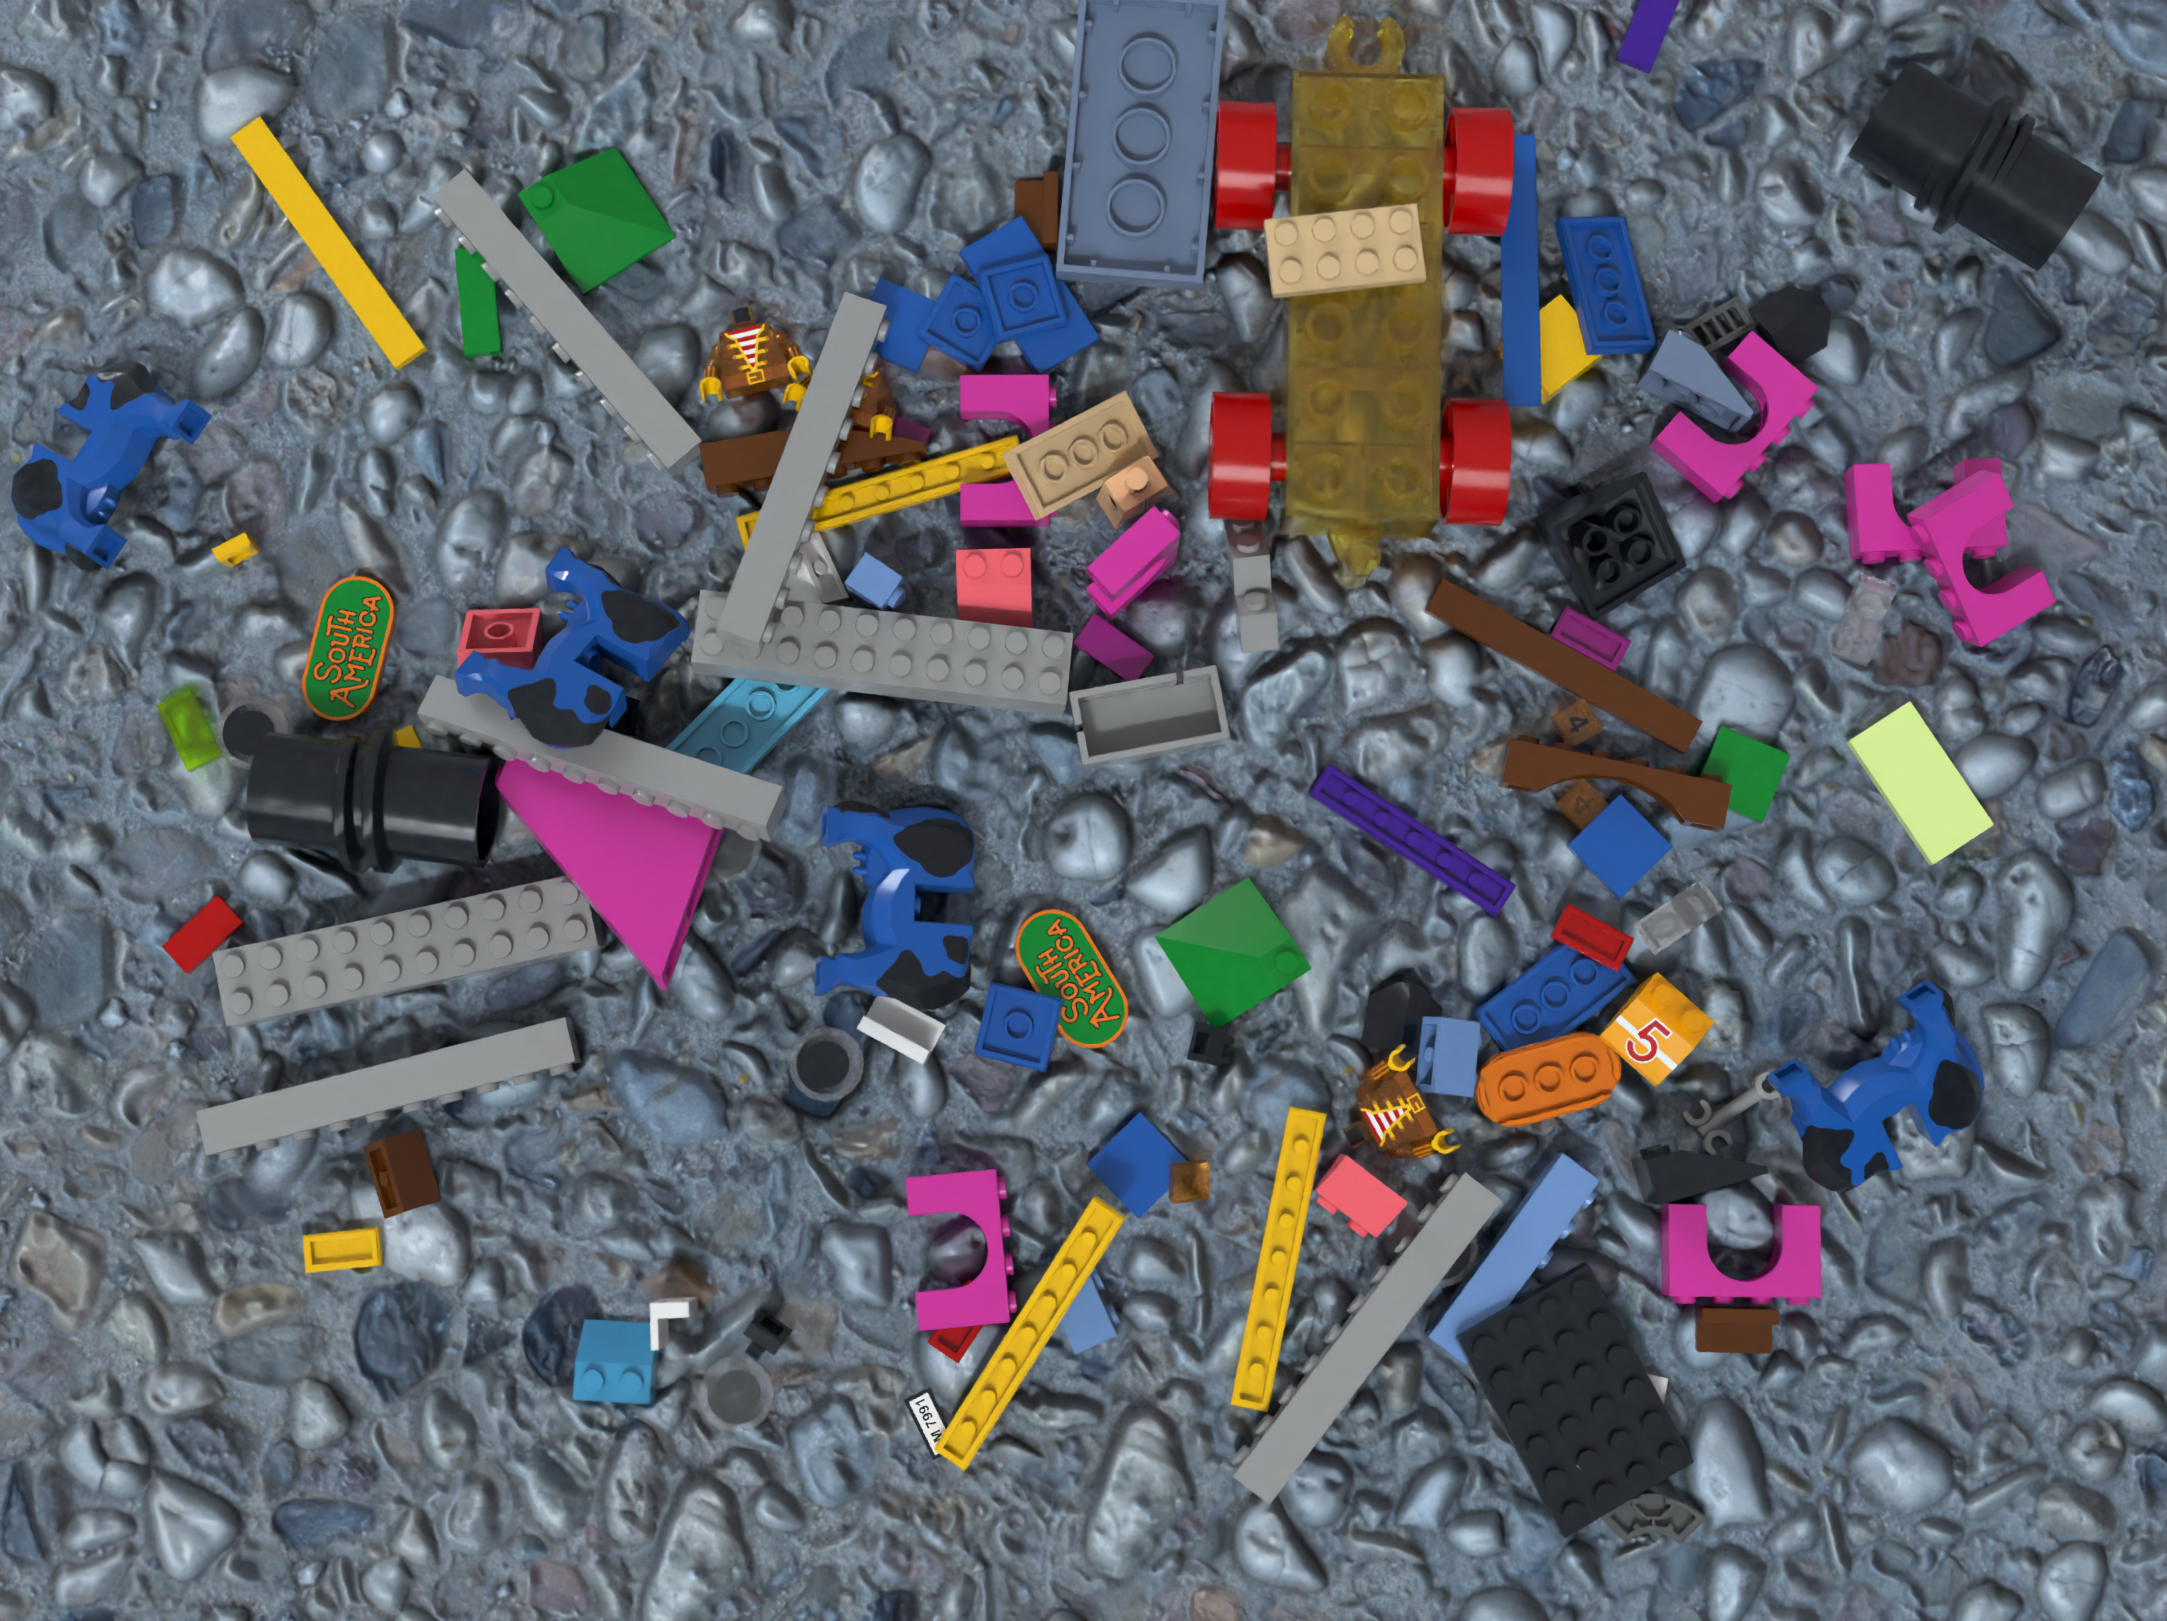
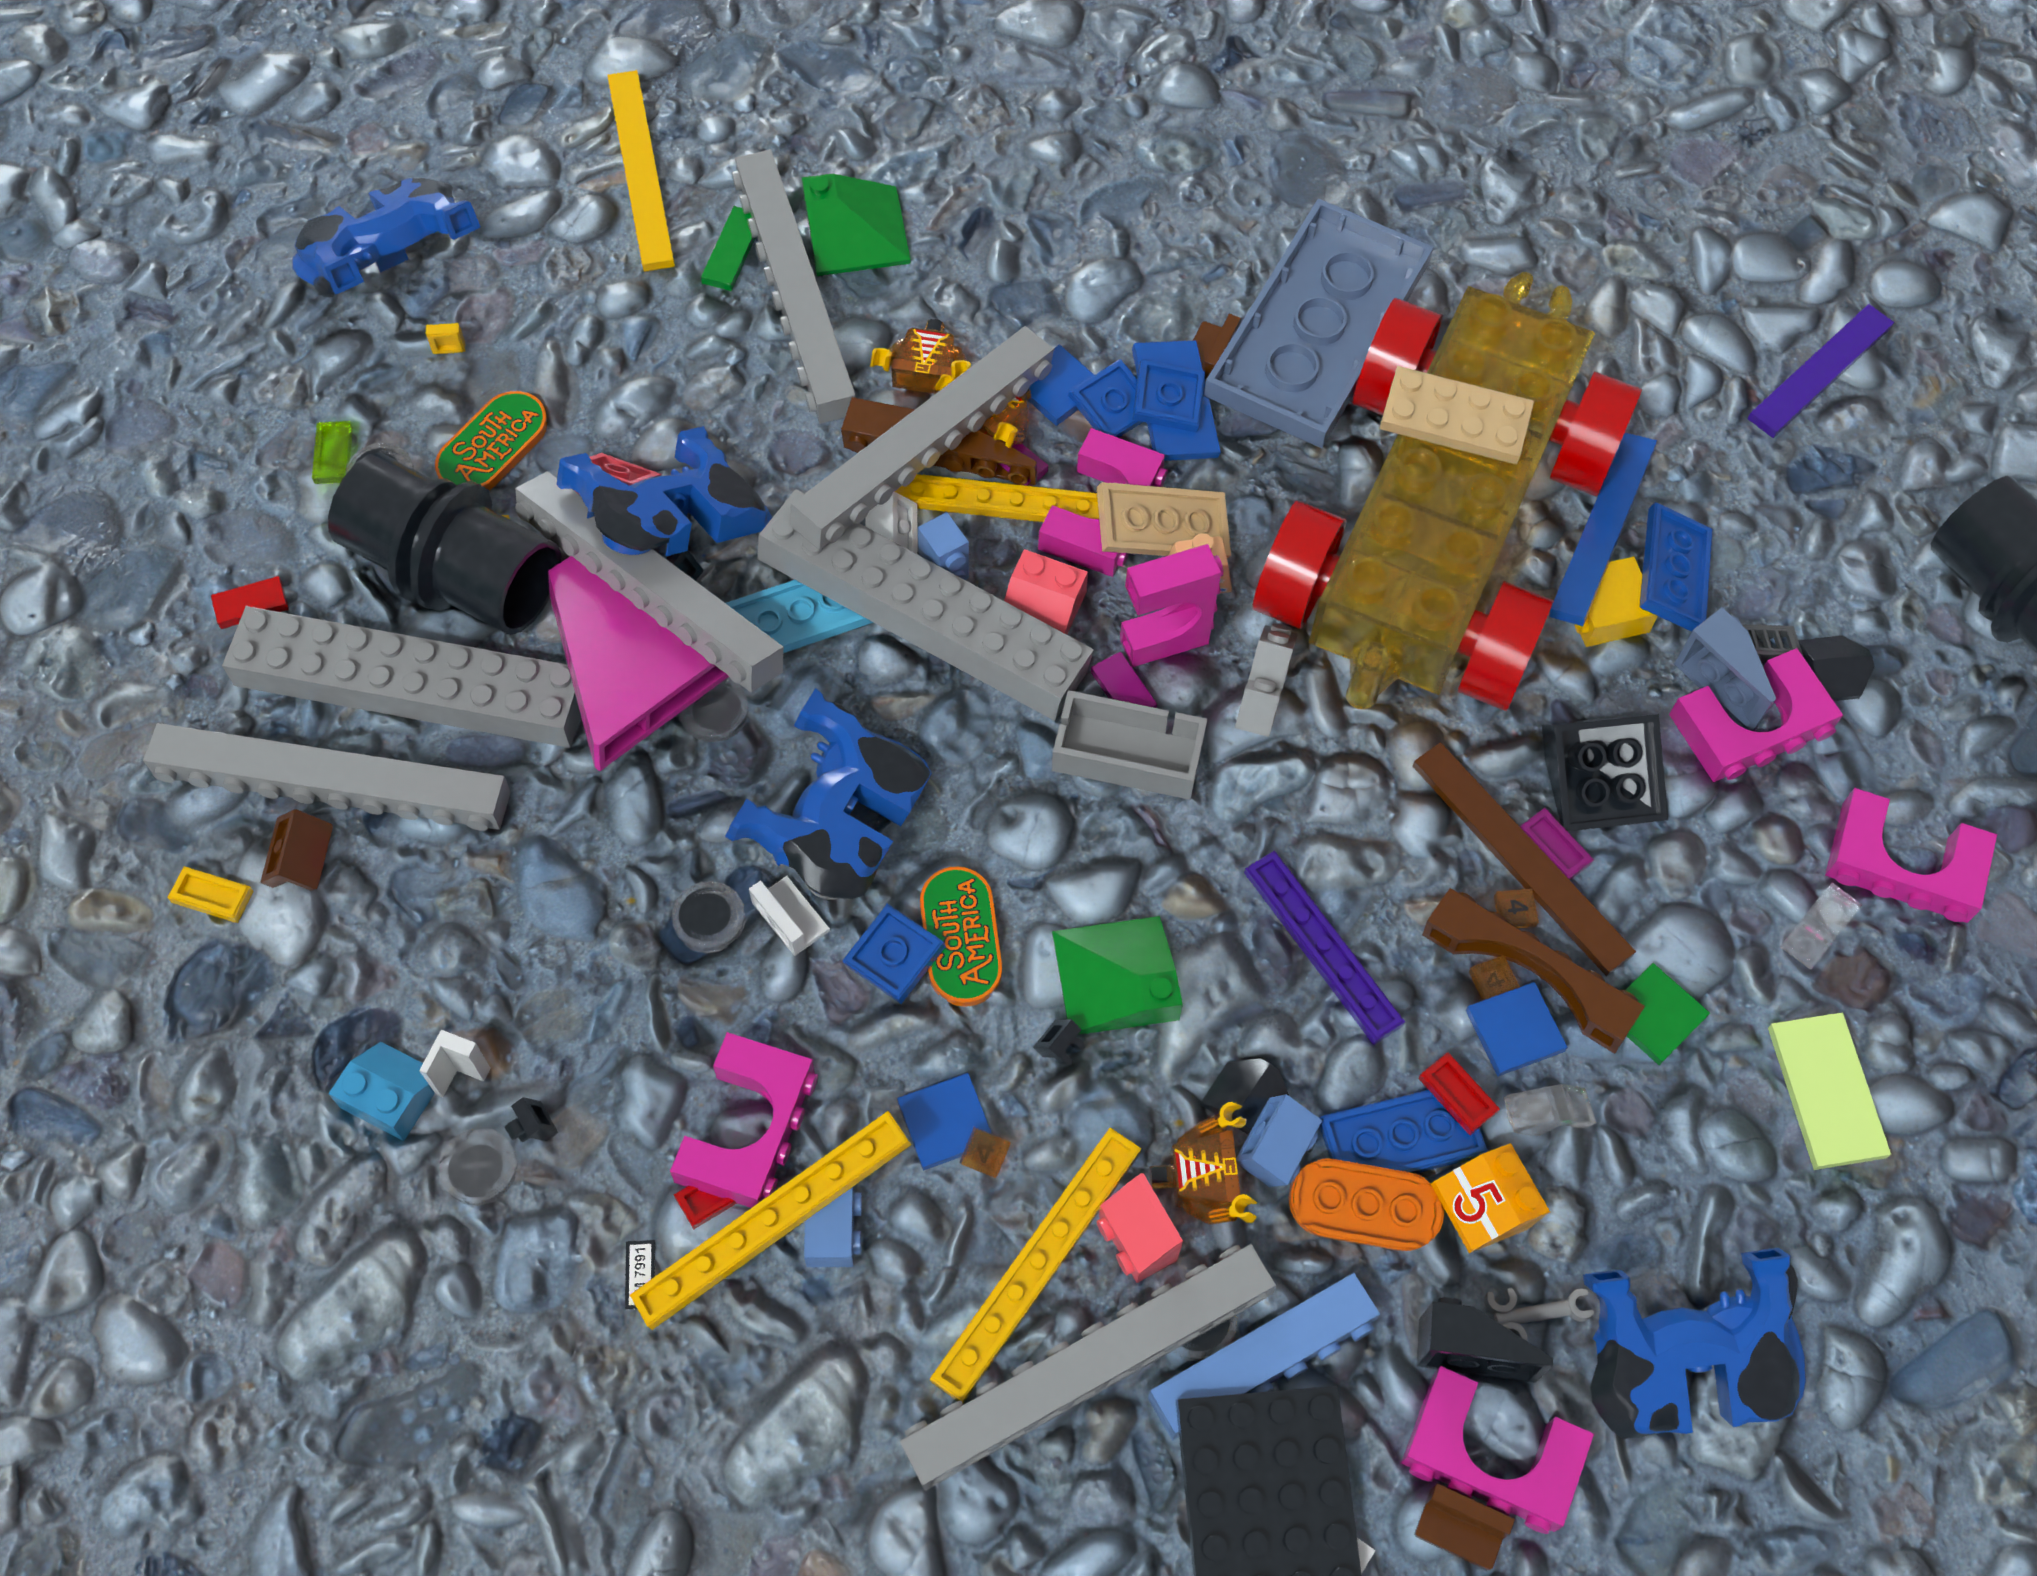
camera: 25 degrees right, 20 degrees down
dark pink arch [1907,470,2056,647] -> none

